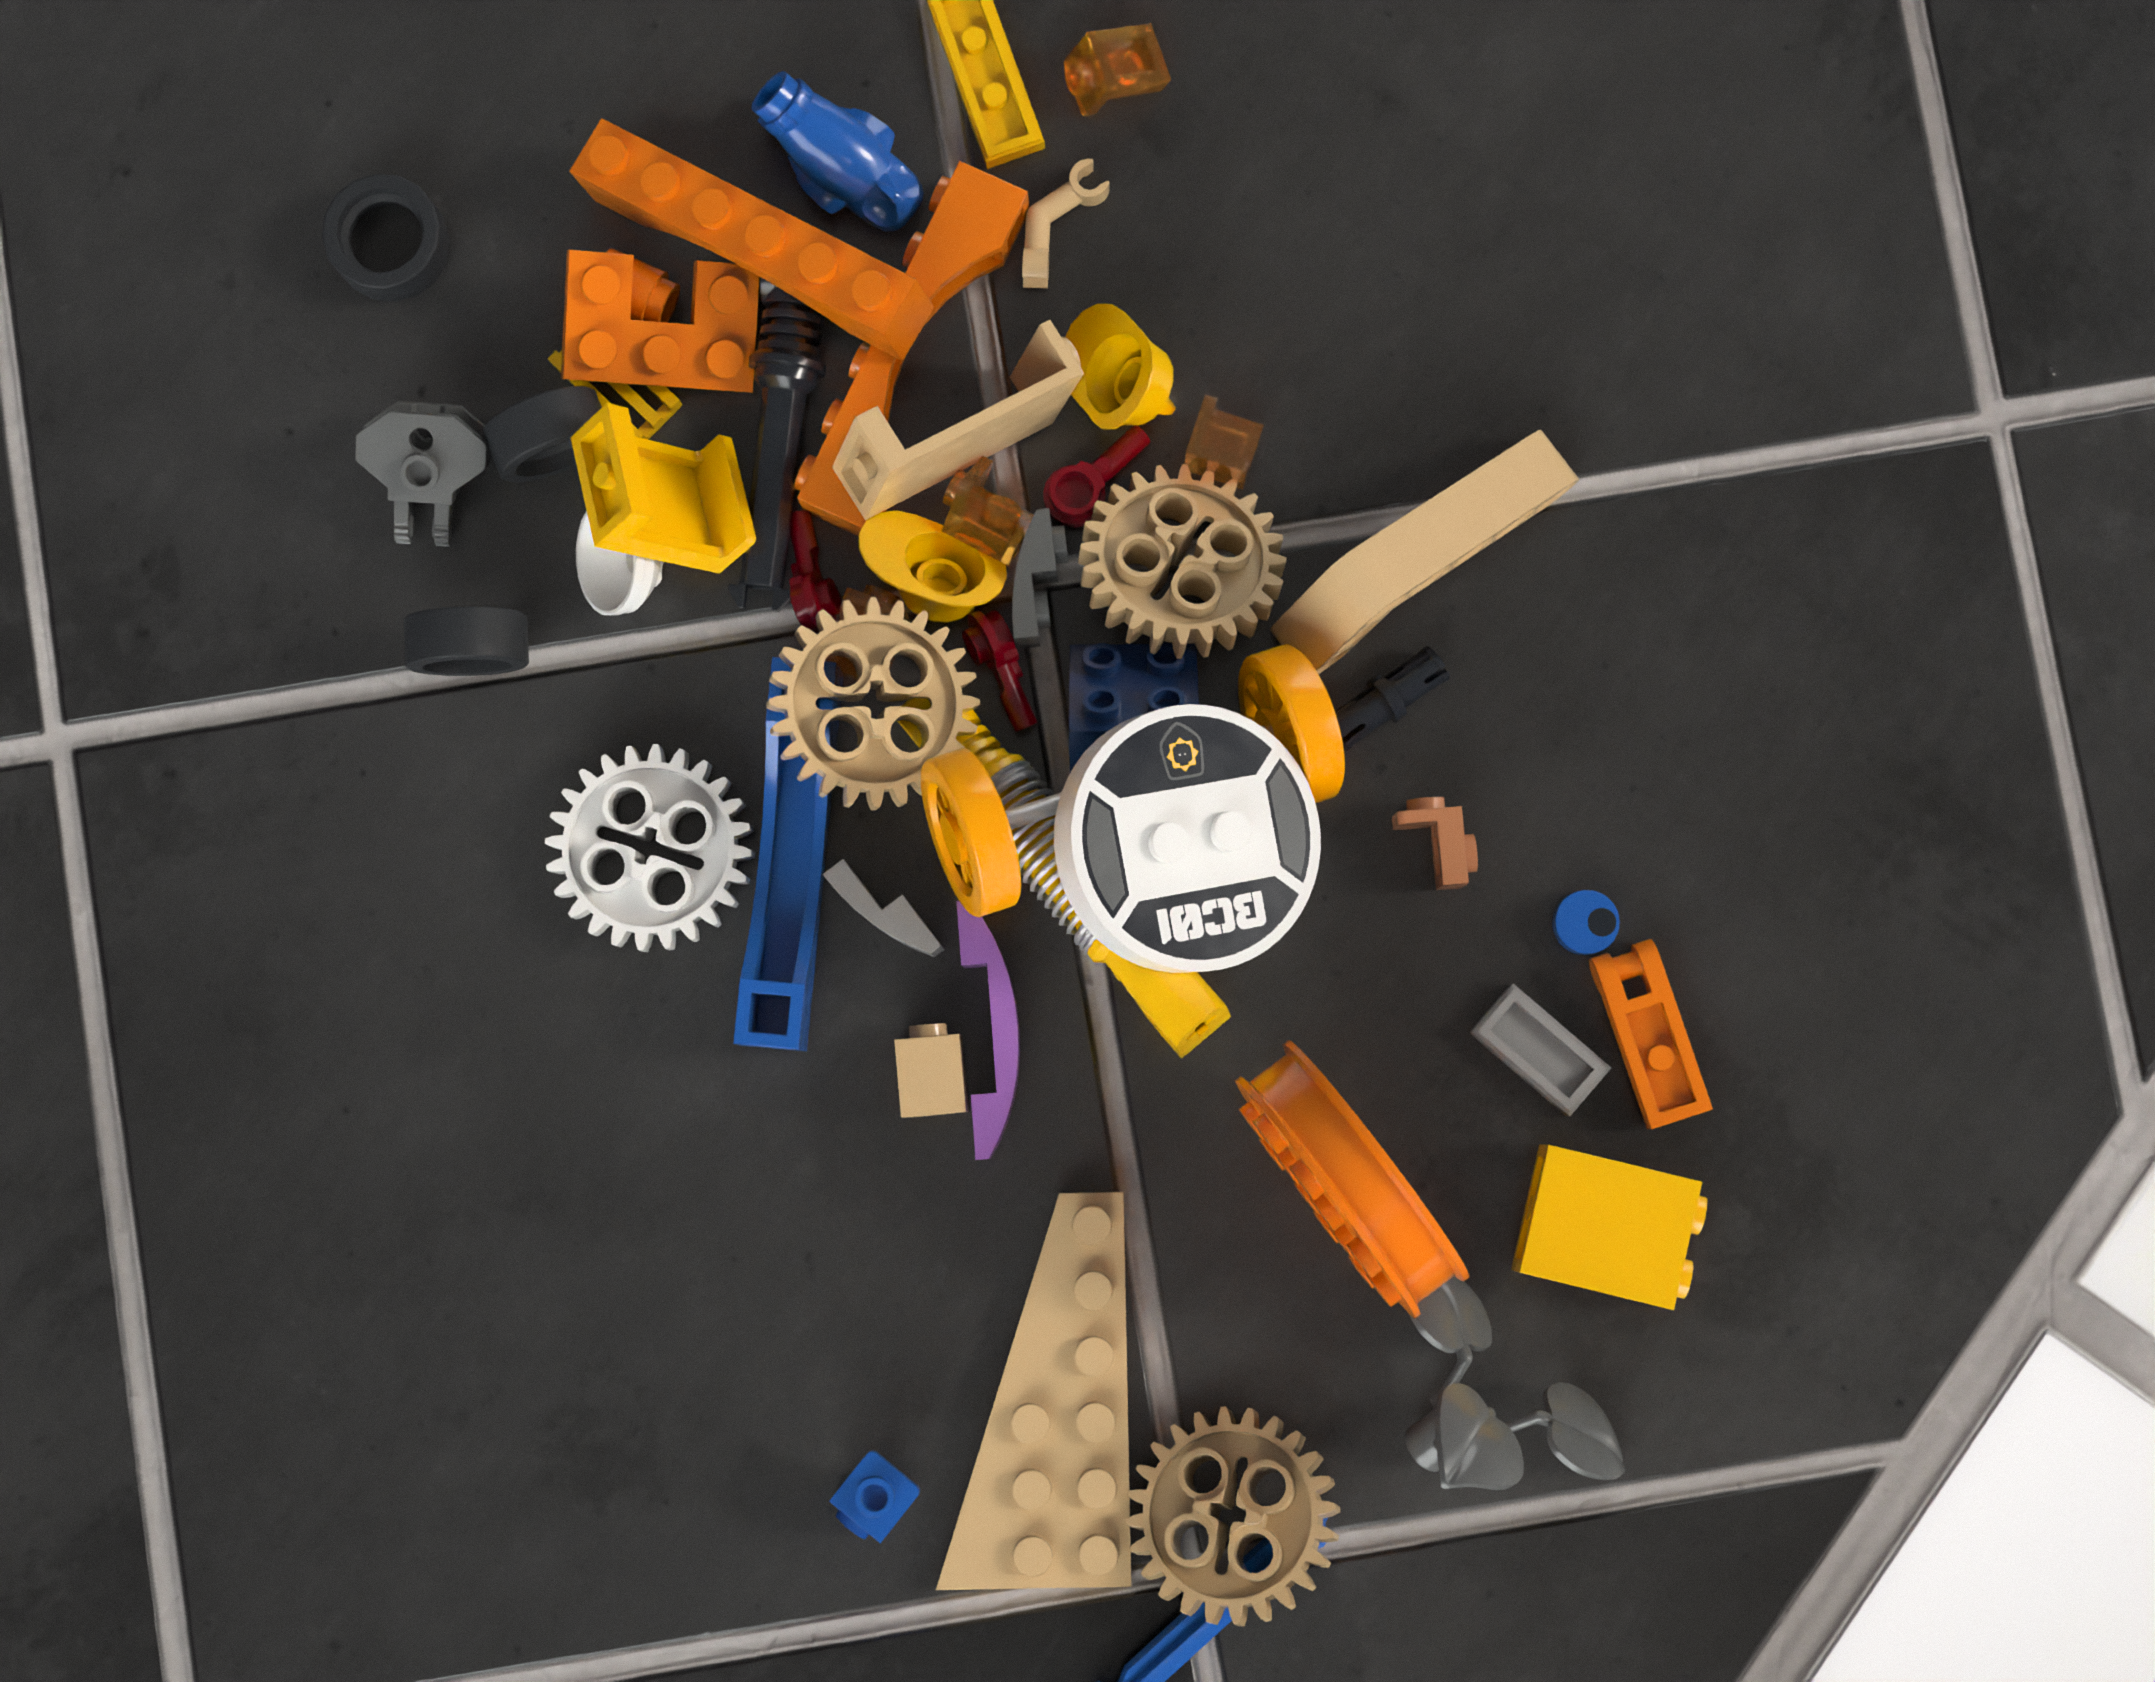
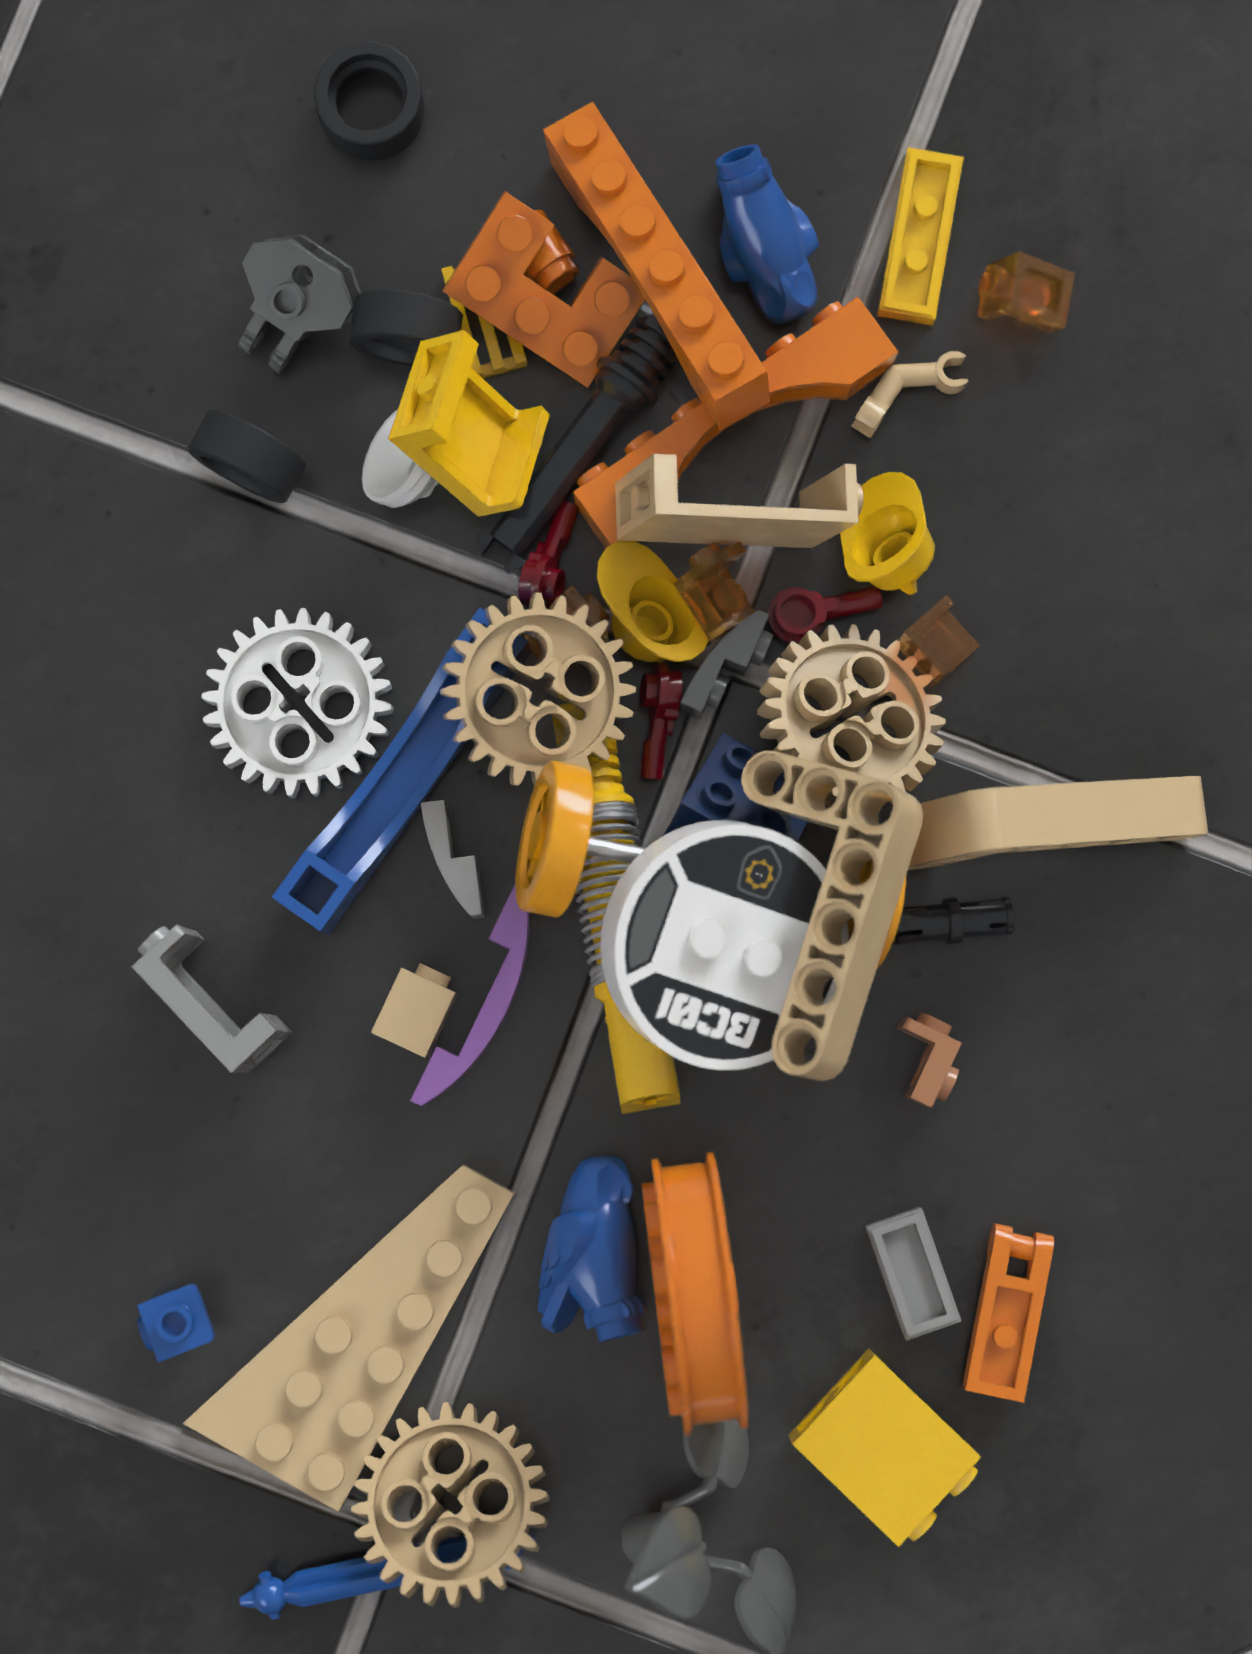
camera: 20 degrees right, 0 degrees up
blue tile [1552,890,1620,955] -> none
none -> light grey panel [132,925,292,1073]
none -> blue animal [537,1155,648,1343]
none -> tan beam [741,751,923,1081]

